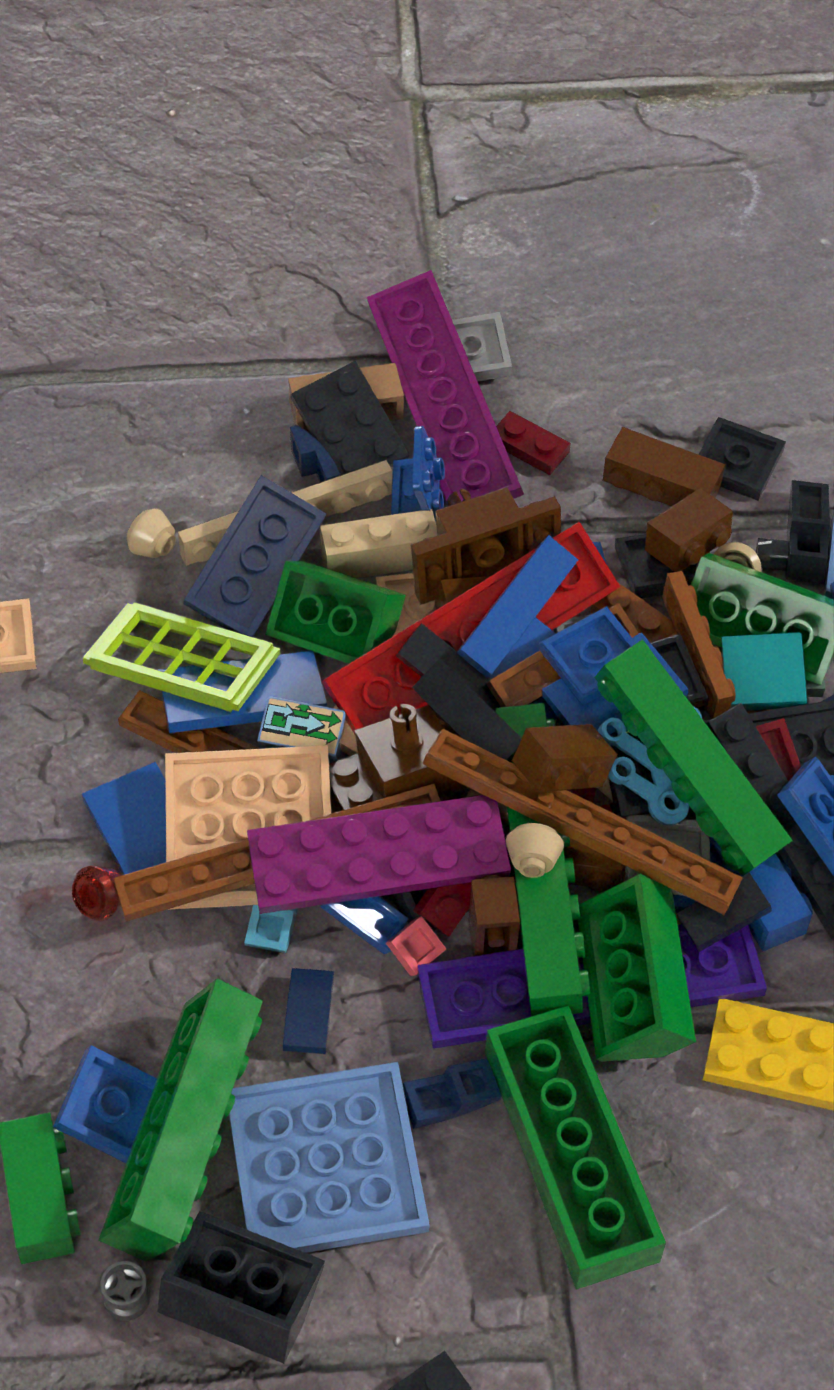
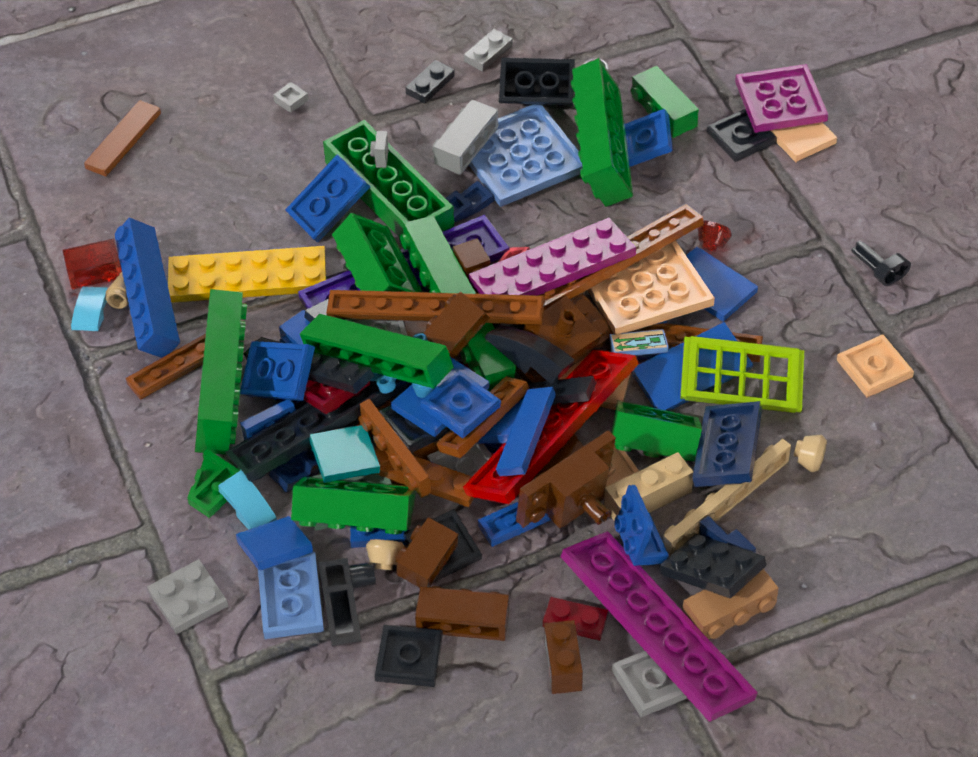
camera: 165 degrees right, 5 degrees down
dark blue slope [283,968,334,1054] -> none
tan cone [506,823,564,878] -> none
none -> blue tile [285,154,371,243]
none -> light grey plate [370,131,389,168]
none -> brick [432,100,498,175]
none -> reddish brown brick [544,620,583,694]

